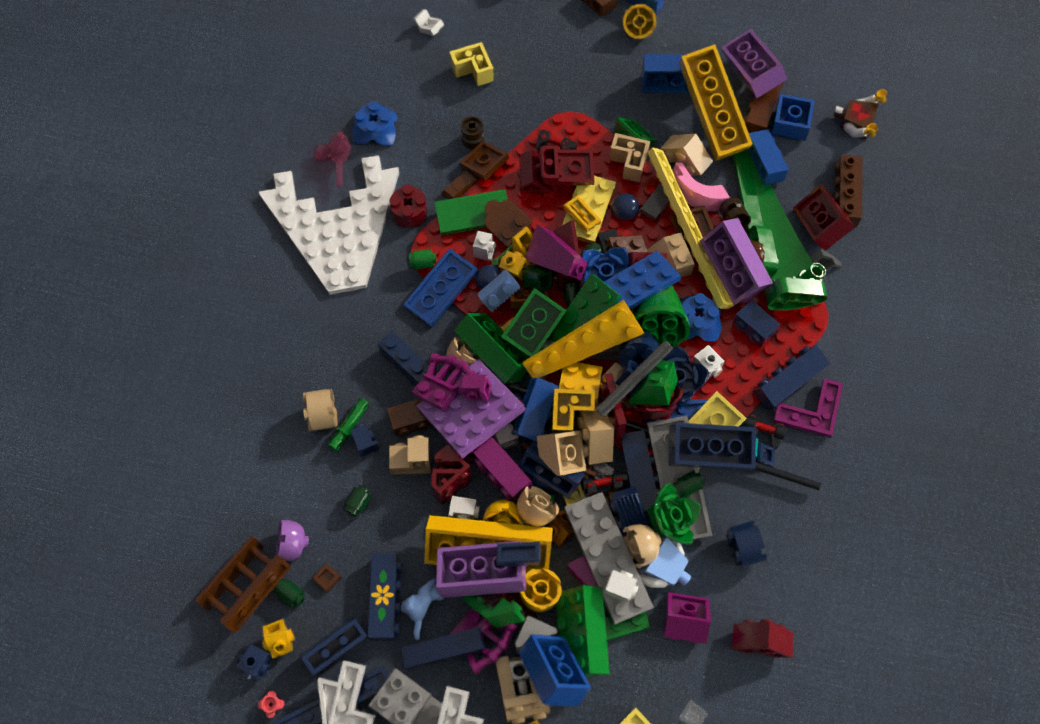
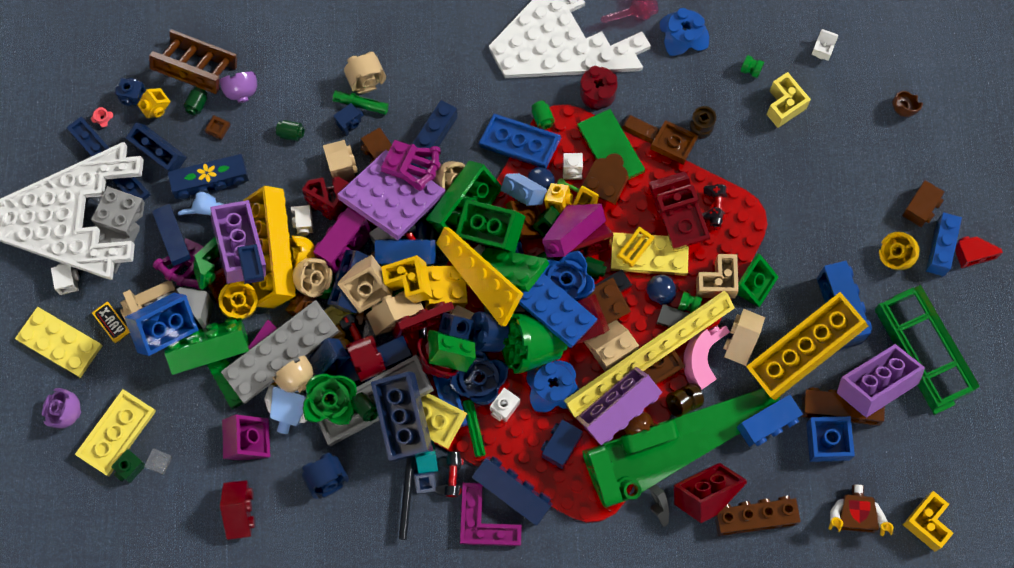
camera: 75 degrees right, 5 degrees up
magenta brick [459,374,491,403] -> none
dark grey axle [596,341,673,417] -> none
white brick [603,570,638,603] -> none
none -> dark red brick [345,335,386,382]
none -> green axle [463,400,485,458]
none -> green wheel [678,291,702,313]
none -> green wheel [740,55,764,78]
none -> green piece [875,284,980,415]
none -> yellow brick [903,491,953,552]

